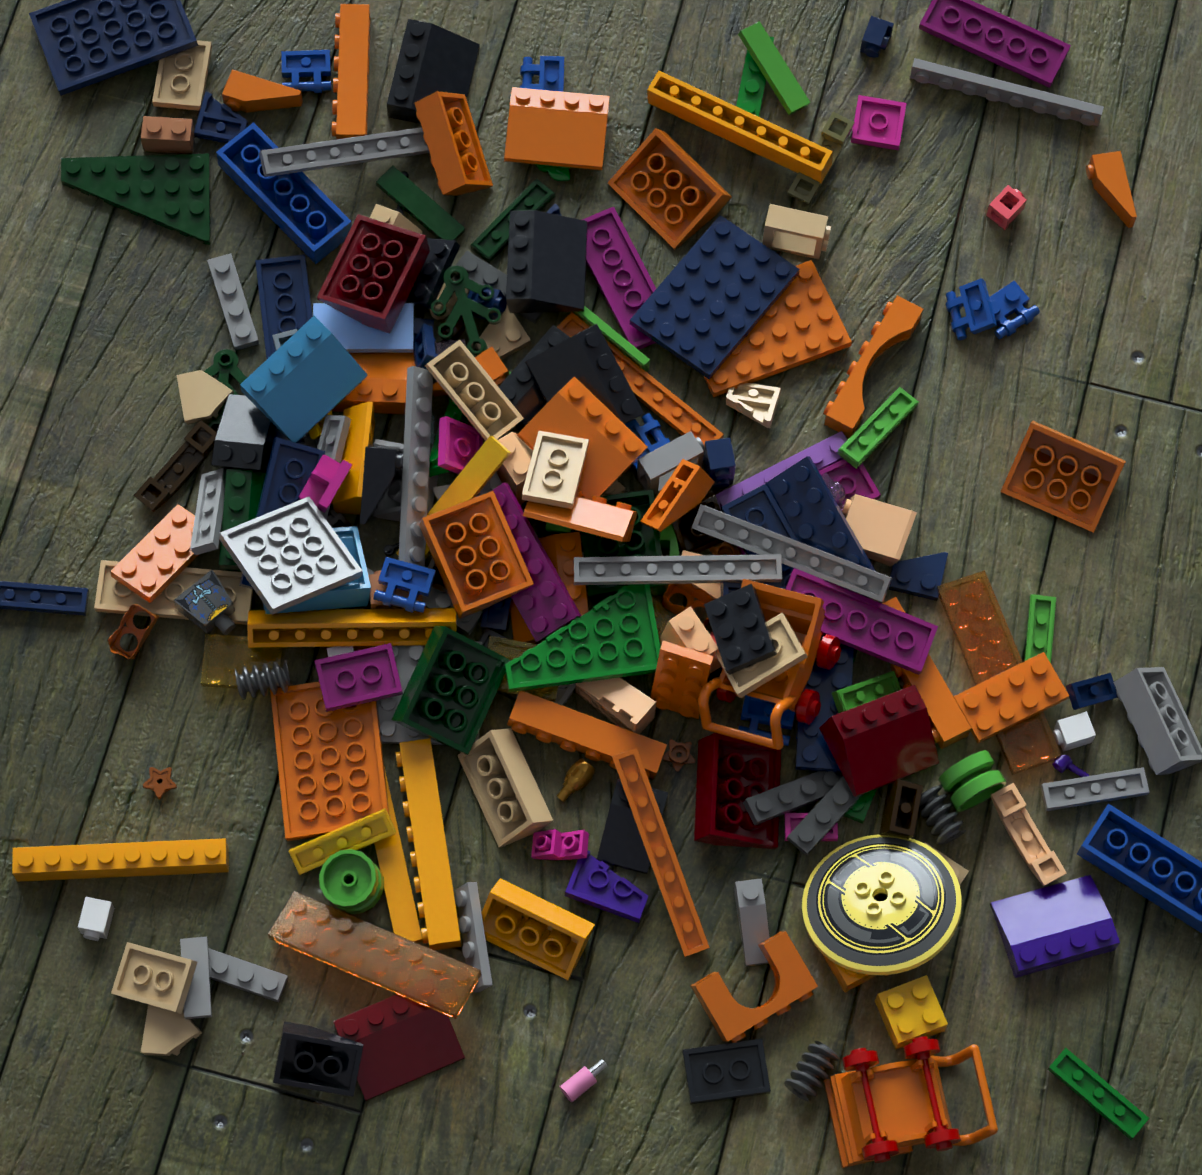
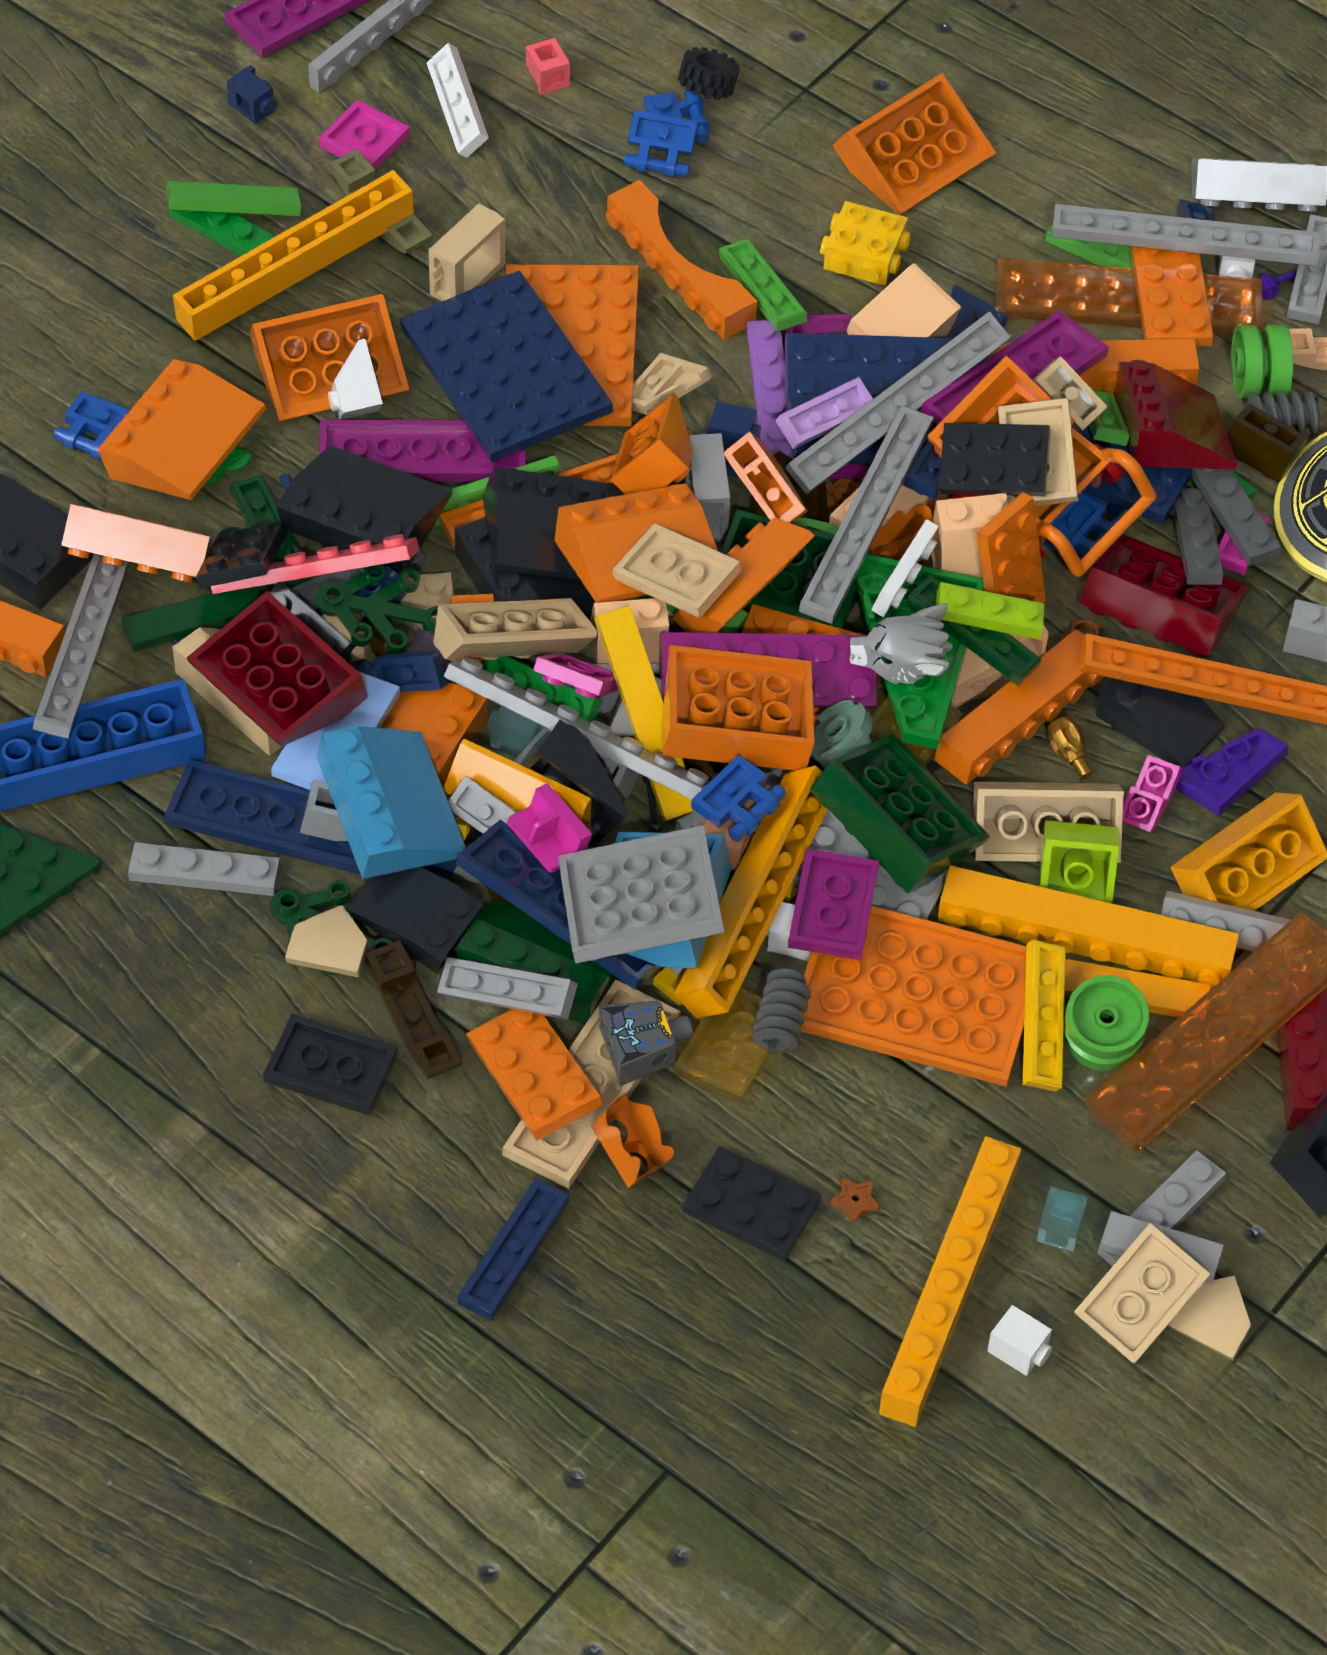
camera: 65 degrees left, 15 degrees down
none -> black plate [196,520,287,589]
none -> coral plate [211,534,420,594]
none -> black plate [263,1014,398,1116]
none -> white slope [328,339,383,420]
none -> white plate [427,43,489,158]
none -> orange slope [610,393,693,495]
none -> black tyre [678,47,740,100]
none -> black plate [683,1146,821,1261]
none -> lavender plate [775,377,873,449]
none -> sand green plate [811,700,873,768]
none -> yellow brick [820,201,911,286]
none -> light grey piece [849,604,952,685]
none -> white plate [871,519,938,617]
none -> dark green tile [906,575,1042,686]
none -> lime plate [936,582,1044,640]
none -> tan brick [1032,356,1108,432]
none -> clear light blue brick [1036,1186,1088,1252]
none -> lime slope [1039,820,1120,903]
none -> light grey plate [1052,204,1320,266]

